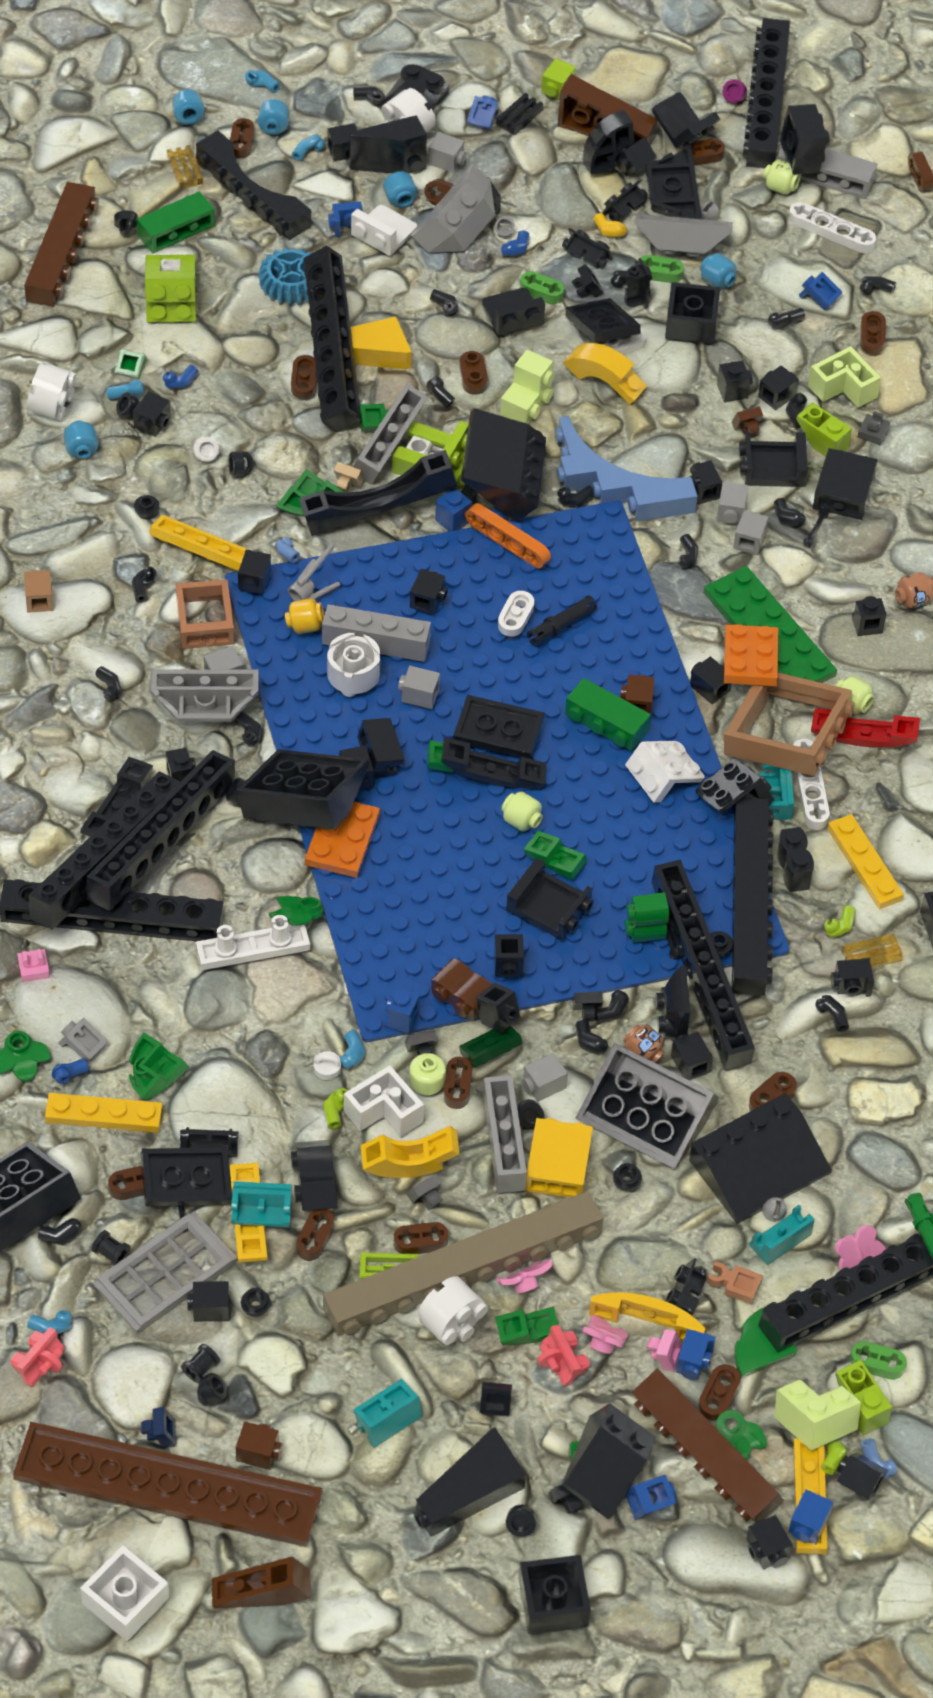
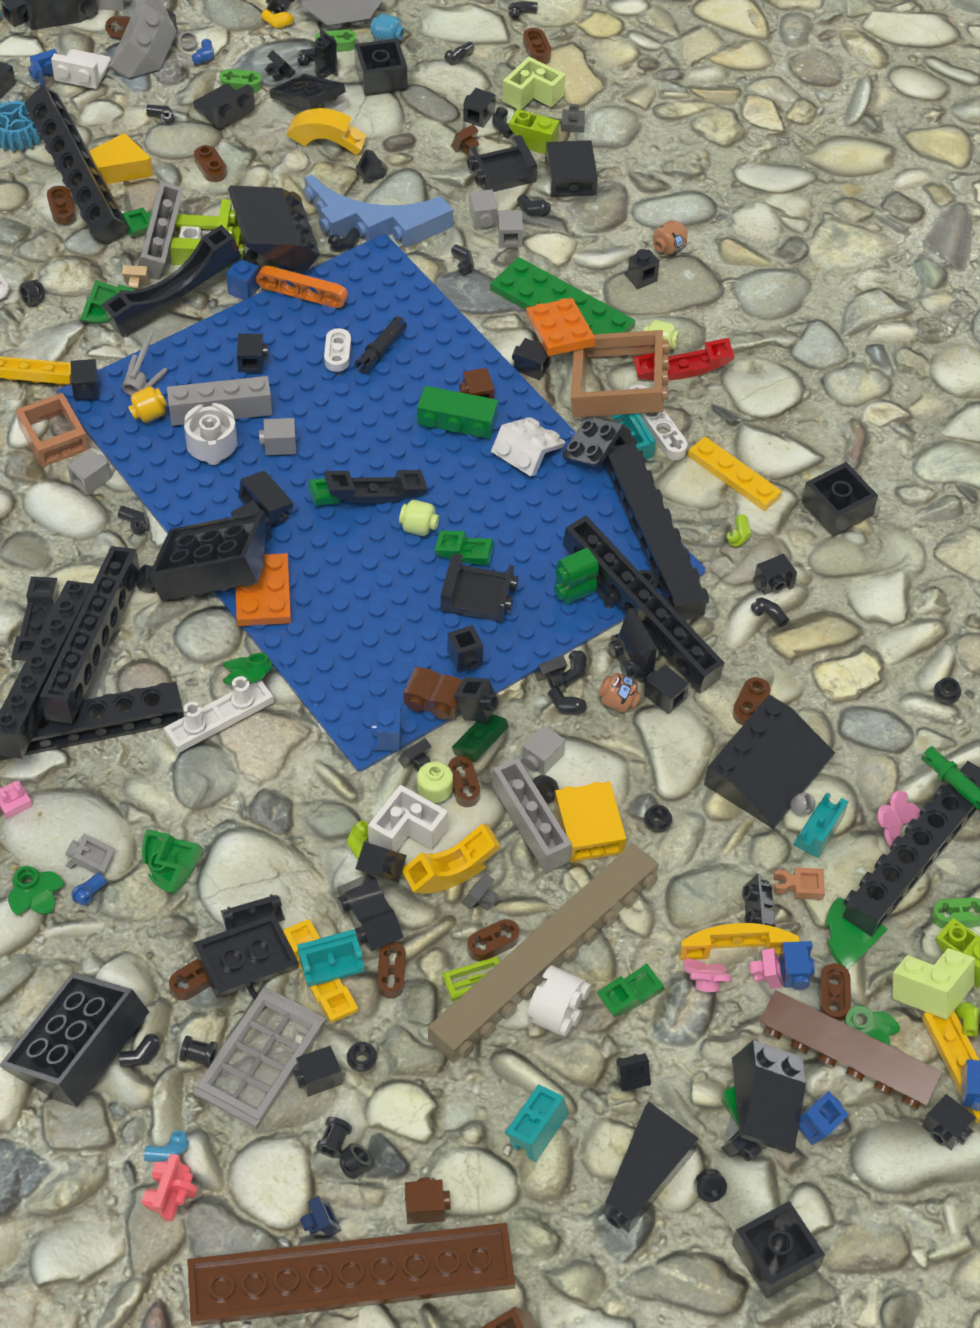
camera: 20 degrees left, 0 degrees up
yellow plate [45,1093,163,1133] -> none
light grey wedge [151,669,259,722] -> none
black brick [165,748,196,781] -> none
medium blue arm [275,537,300,564] -> none
white tile [313,1051,341,1080] -> none
dark azure arm [340,1030,365,1069] -> none
dark azure head [383,171,418,208] -> none
black arm [426,376,455,407] -> none
black plate [453,695,544,759] -> none
bright pink animal [496,1259,553,1294] -> none
yellowish green brick [500,350,554,424] -> none
coral hips [537,1325,590,1387] -> none
black hinge [562,228,613,268] -> none
slope [575,1042,719,1170] -> none
black brick [689,460,723,505] -> none
black brick [717,360,753,403] -> none
black brick [777,827,814,892] -> none
blue bracket [799,271,842,310] -> none
black hinge [803,508,829,547] -> none
clear yellow tile [841,934,903,968] -> none
none -> black brick [355,842,407,883]
none -> black tile [356,149,387,183]

